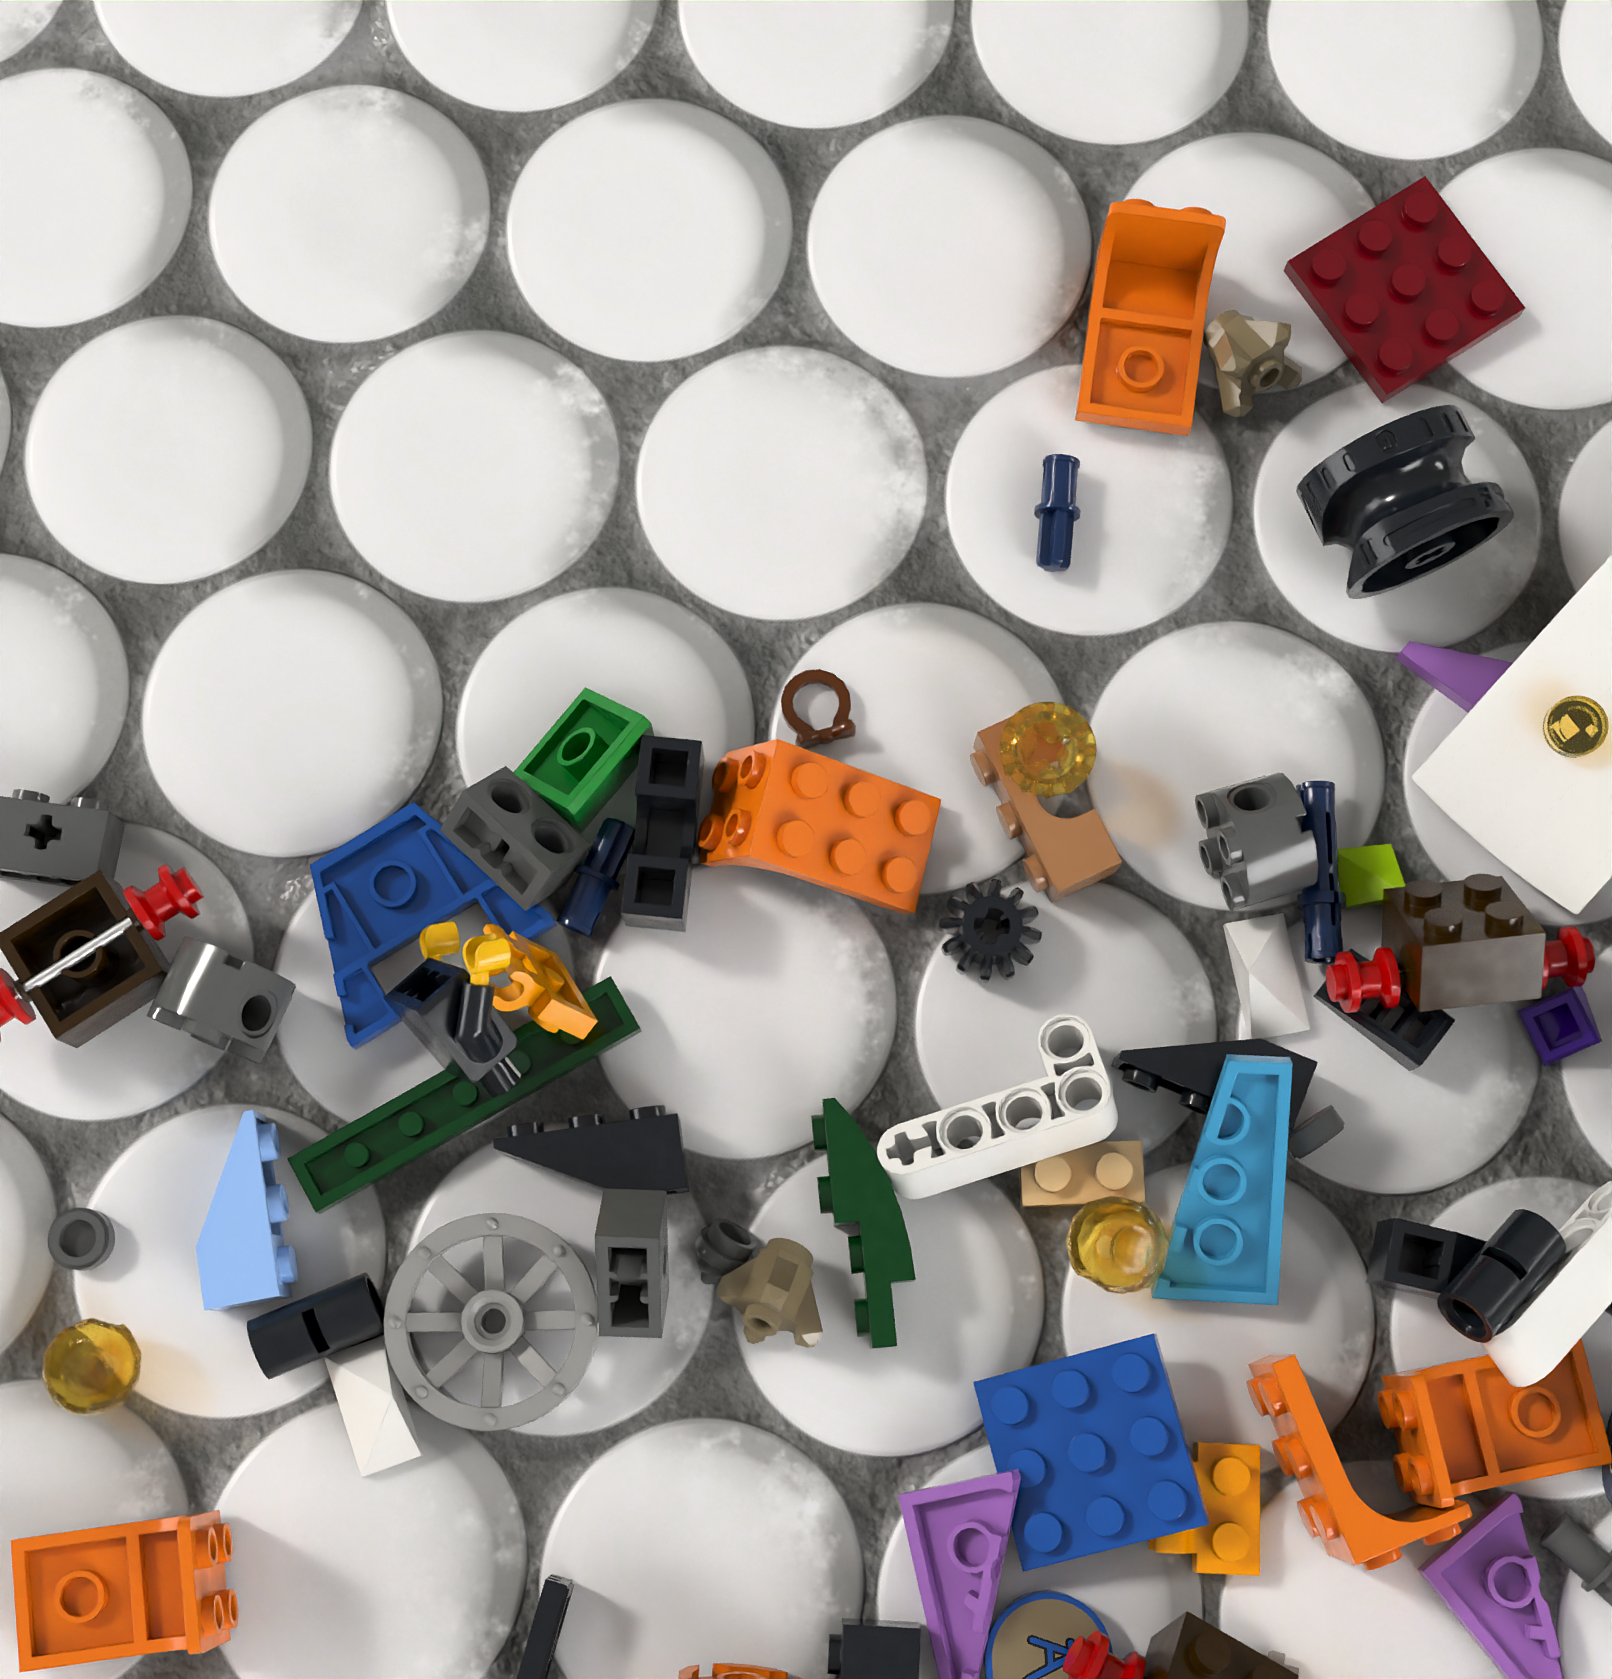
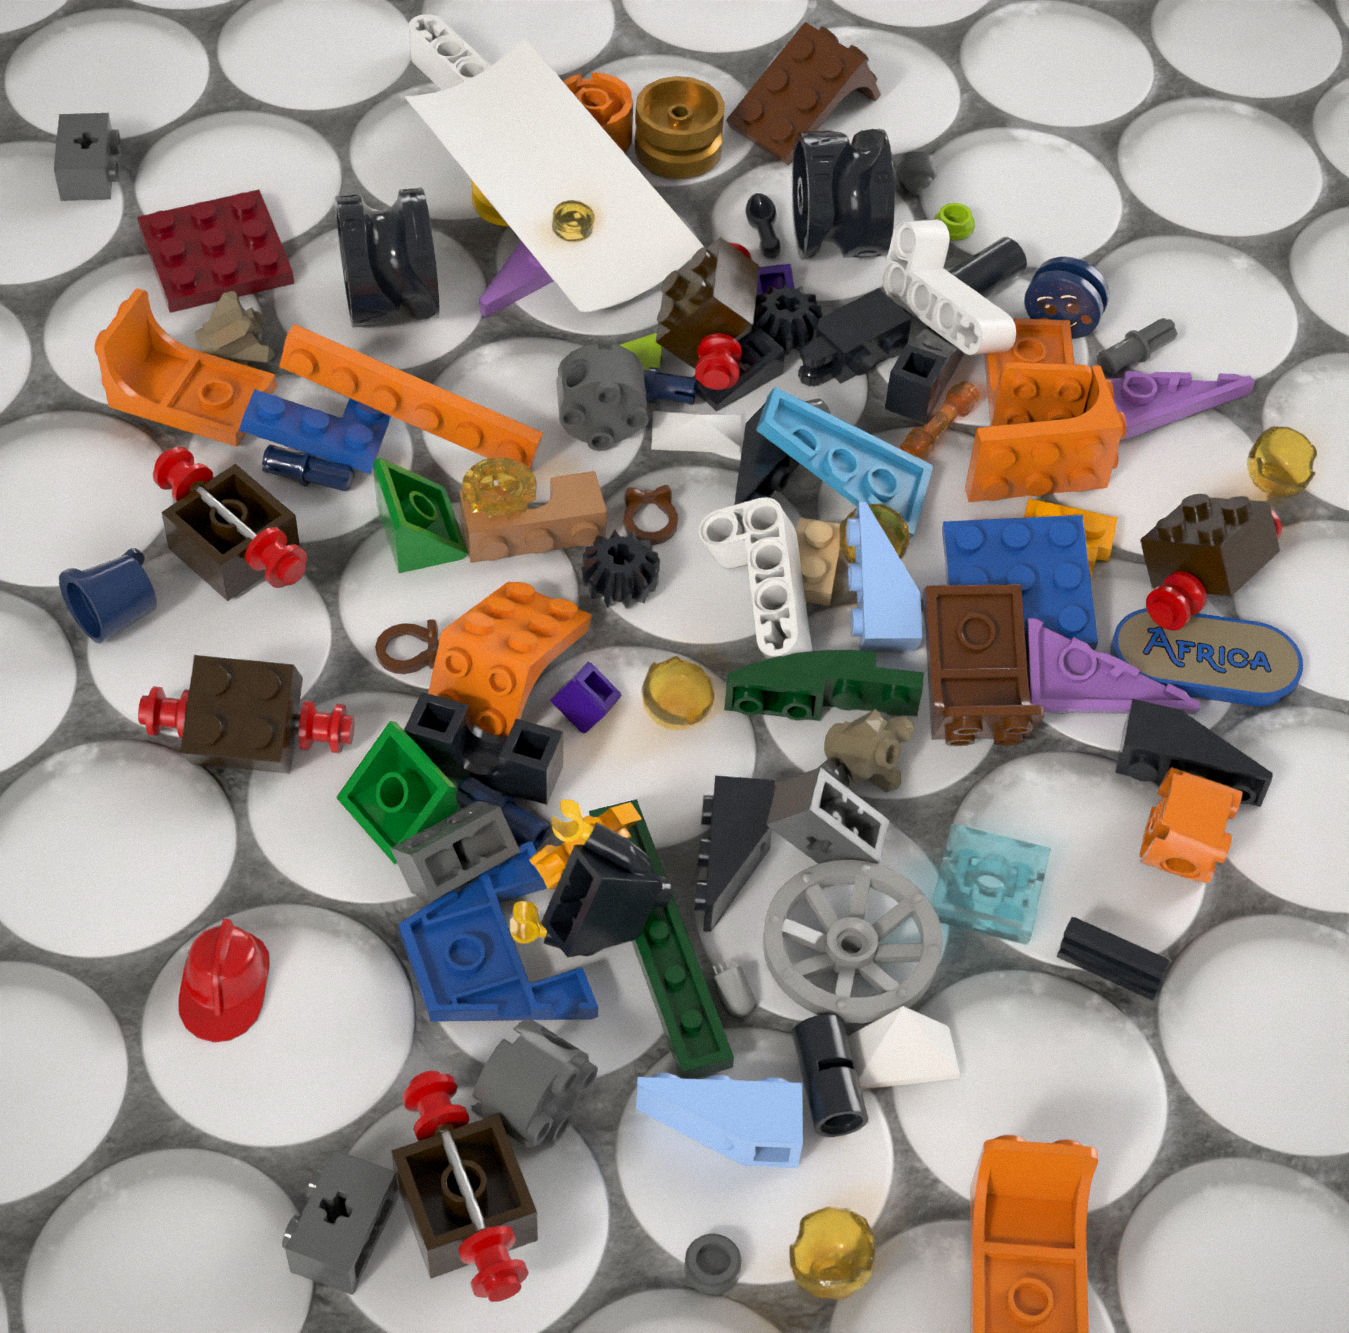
camera: 80 degrees left, 25 degrees down
black pin [1437,1209,1566,1343] -> none
none -> dark grey brick [54,113,121,201]
none -> dark blue hat [59,548,157,644]
none -> dark brown brick [138,655,355,774]
none -> dark brown brick [153,447,307,601]
none -> red piece [178,919,270,1042]
none -> blue plate [239,389,392,474]
none -> orange plate [279,324,544,475]
none -> green slope [373,457,468,573]
none -> dark purple slope [550,661,622,733]
none -> reddish brown piece [623,485,678,545]
none -> clear yellow hair [640,656,715,730]
none -> light grey piece [712,958,755,1017]
none -> black gear [751,283,823,356]
none -> black hinge [798,288,912,387]
none -> light blue slope [846,502,923,652]
none -> clear orange bar [900,381,980,460]
none -> reddish brown bracket [923,584,1045,746]
none -> clear light blue brick [931,823,1051,945]

